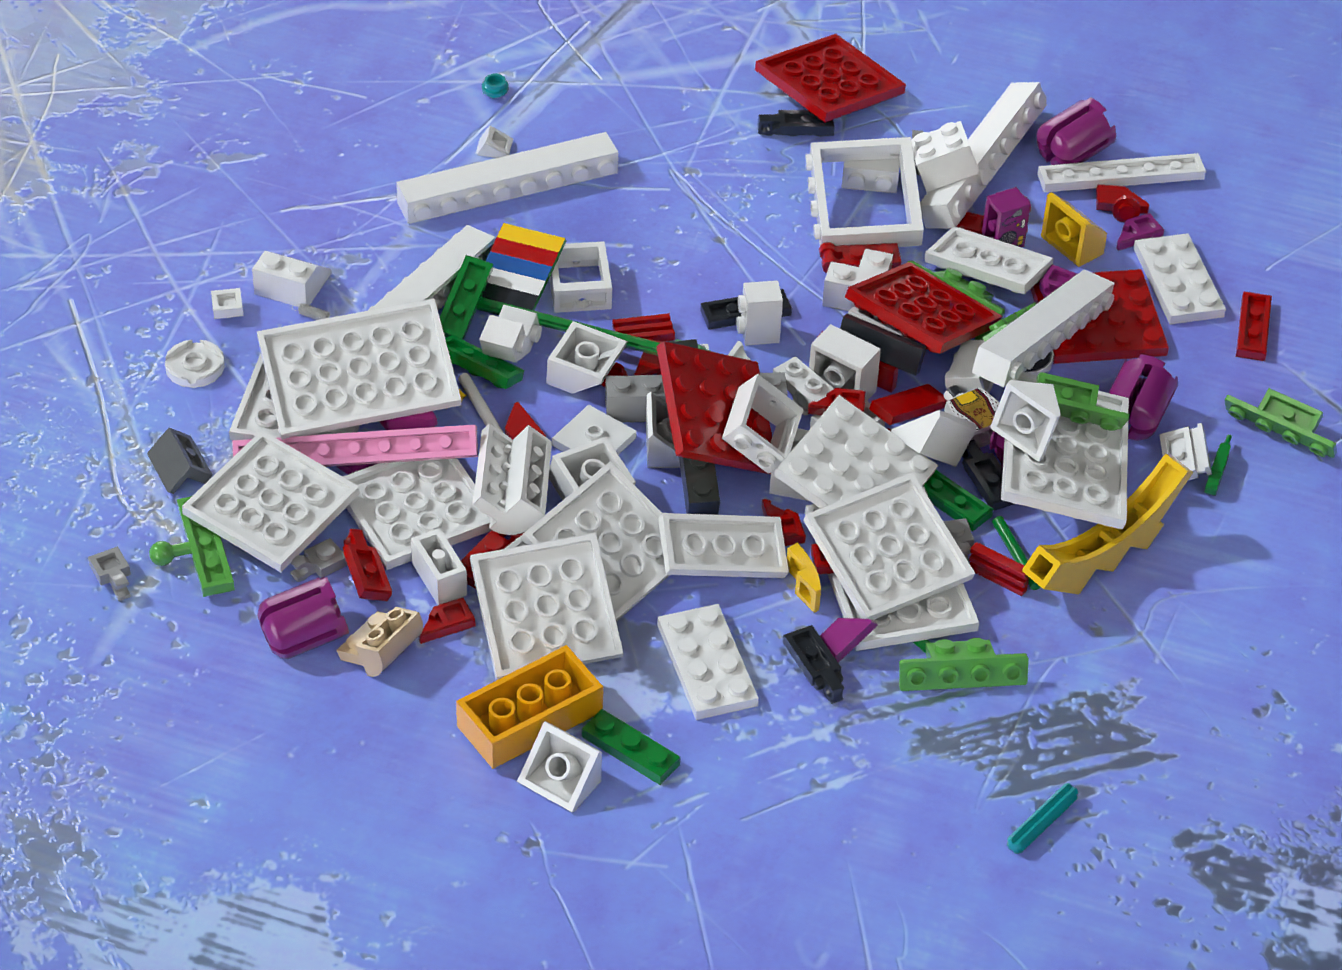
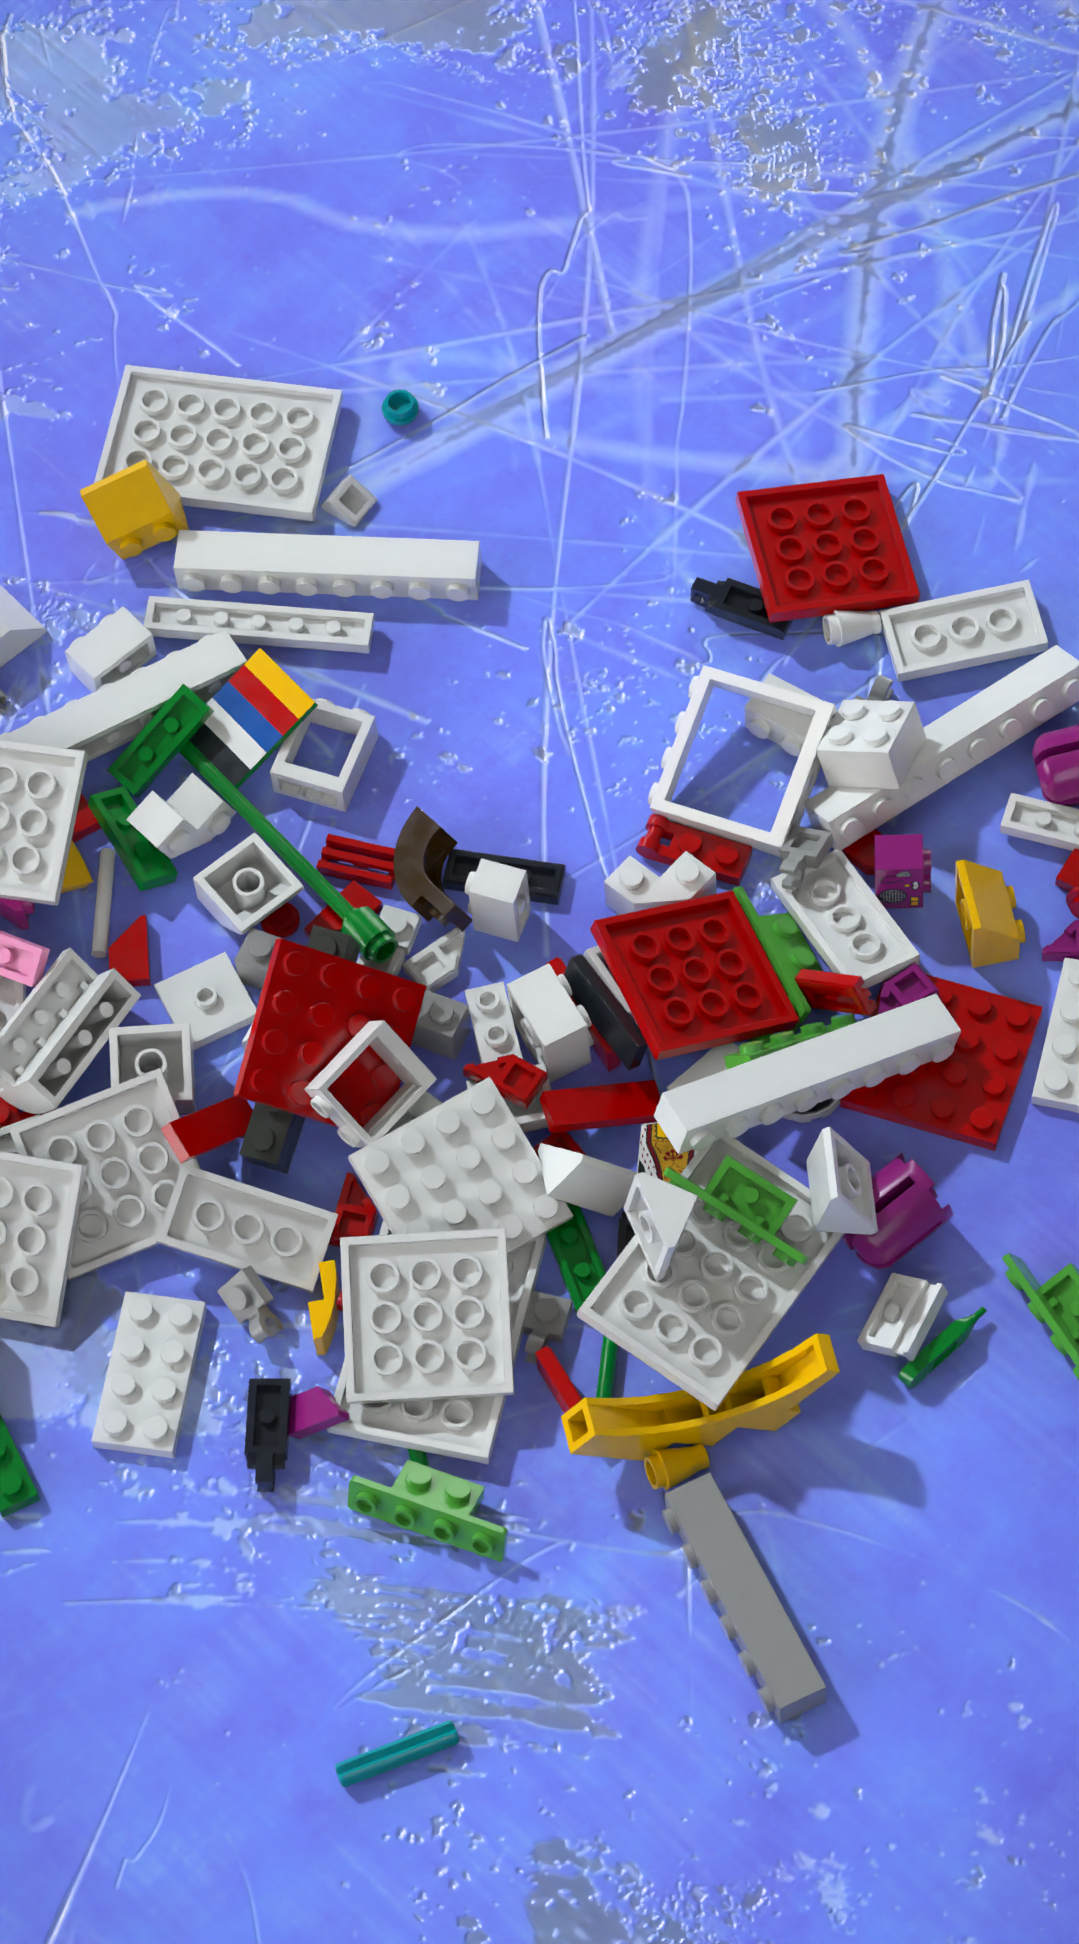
camera: 35 degrees right, 15 degrees up
none -> white brick [65,606,157,693]
none -> yellow slope [80,459,189,560]
none -> white plate [94,365,343,521]
none -> white plate [143,596,375,654]
none -> red tile [161,1096,253,1164]
none -> light grey plate [217,1265,283,1344]
none -> dark brown arch [394,806,473,932]
none -> yellow cone [644,1444,710,1490]
none -> light grey brick [661,1472,826,1724]
none -> light grey plate [779,825,833,891]
none -> red tile [795,969,877,1016]
none -> white slope [806,1126,878,1235]
none -> white cone [822,610,882,647]
none -> white plate [880,579,1049,682]

